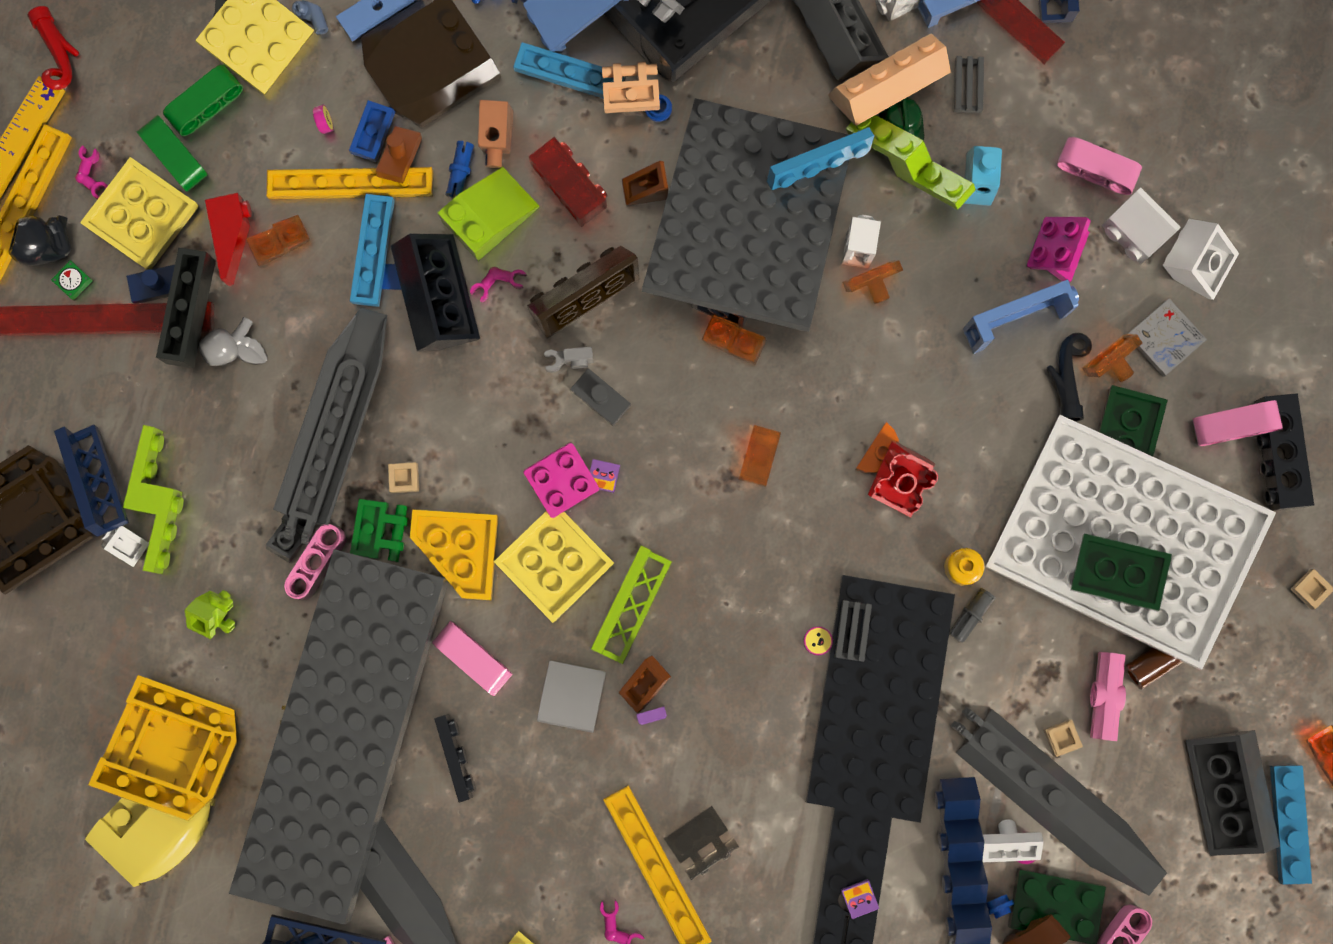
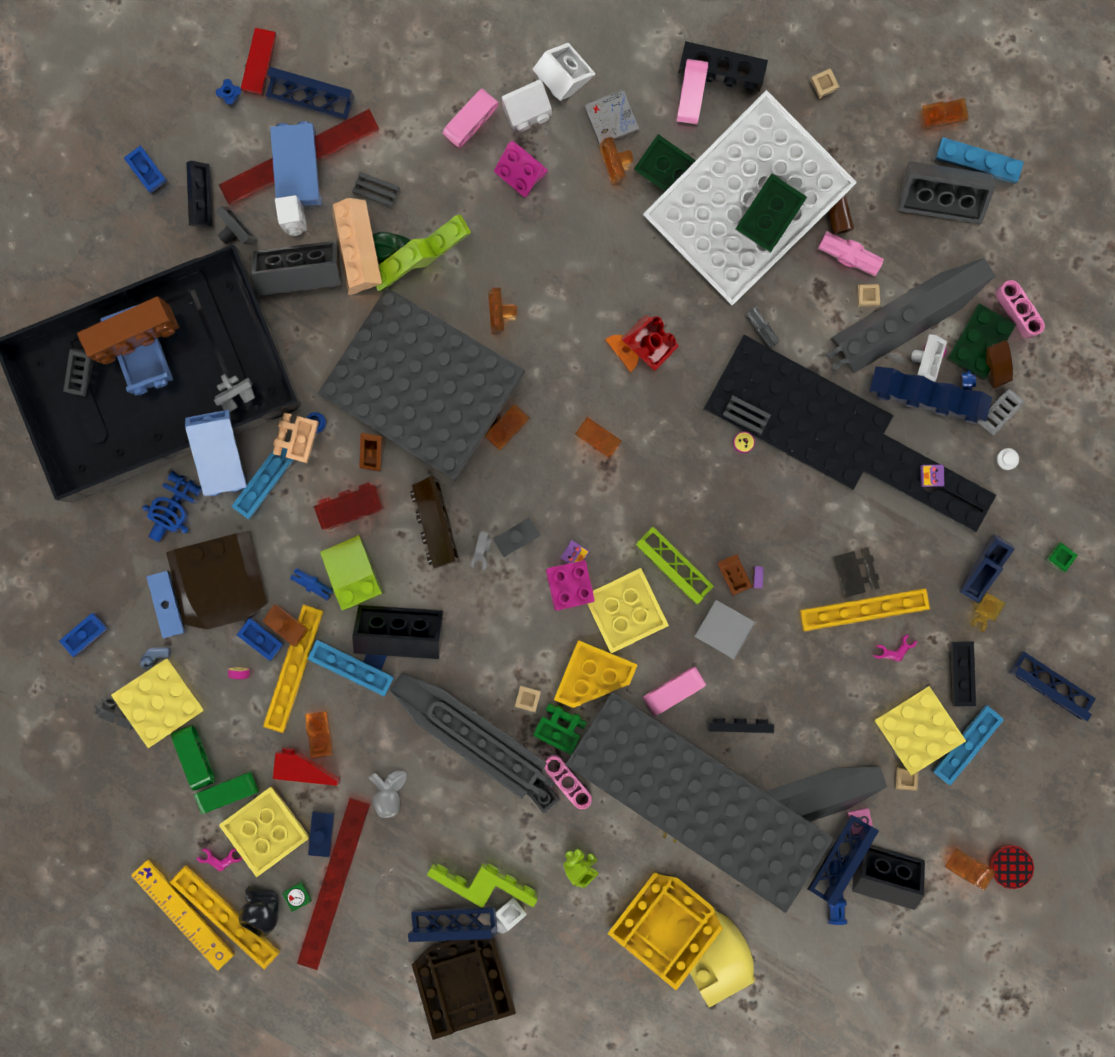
camera: 70 degrees left, 5 degrees up
red plant [27,6,79,90] -> none
pearl dark grey brick [156,247,216,368] -> none
dark pink arm [470,267,527,303] -> none
nougat torso [478,100,514,168] -> none
dark azure plate [767,127,874,190] -> none
white brick [842,215,881,268] -> none
yellow head [944,548,984,586] -> none
medium azure torso [963,146,1002,206] -> none
medium blue panel [963,280,1079,354] -> none
black plant [1047,333,1092,422] -> none

